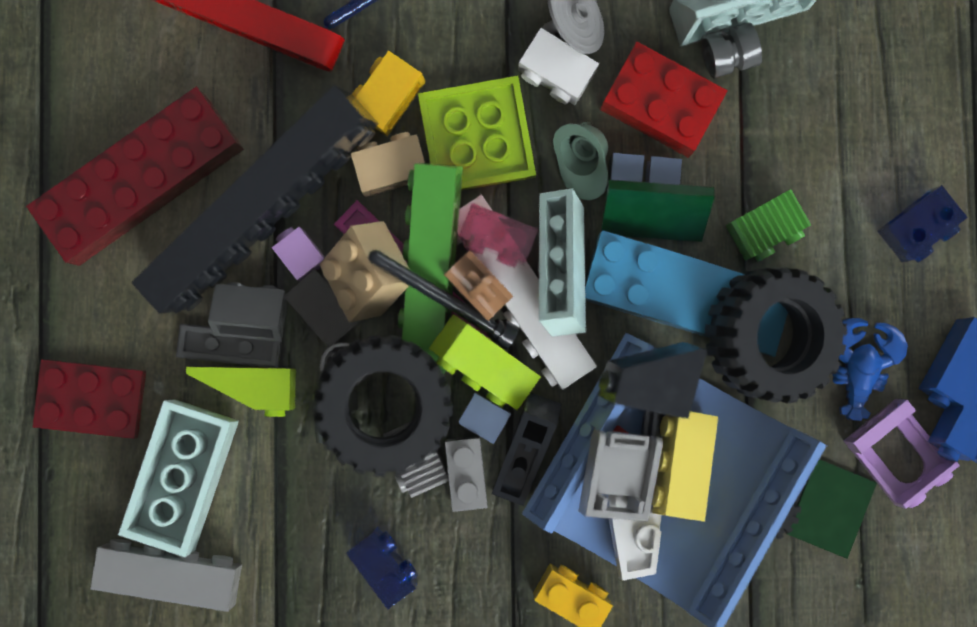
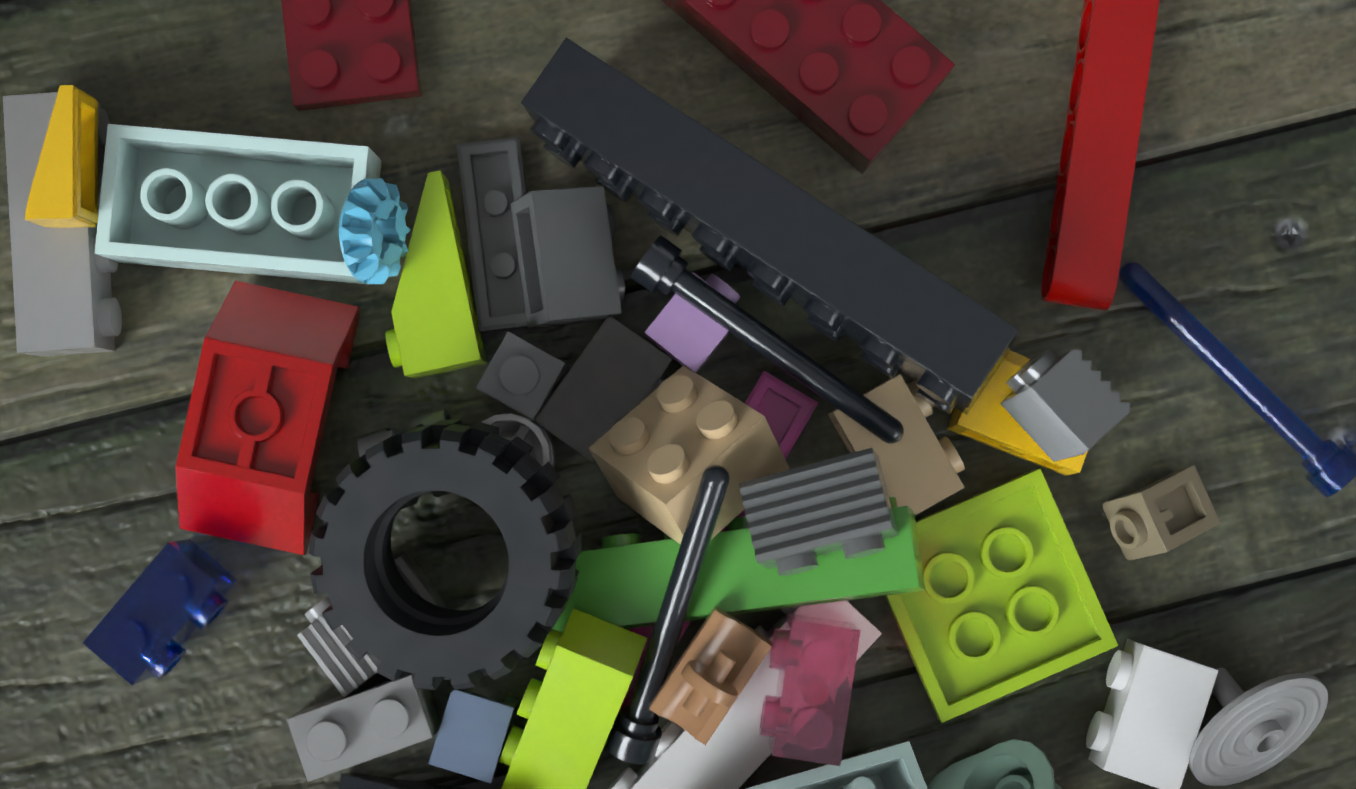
camera: 75 degrees right, 0 degrees up
none -> yellow slope [25,85,98,228]
none -> red slope [175,280,361,555]
none -> medium azure gear [339,178,411,284]
none -> dark grey brick [476,332,570,422]
none -> black piece [631,235,904,444]
none -> dark grey brick [739,448,899,576]
none -> dark grey brick [1000,348,1130,462]
none -> dark tan bracket [1102,465,1221,560]

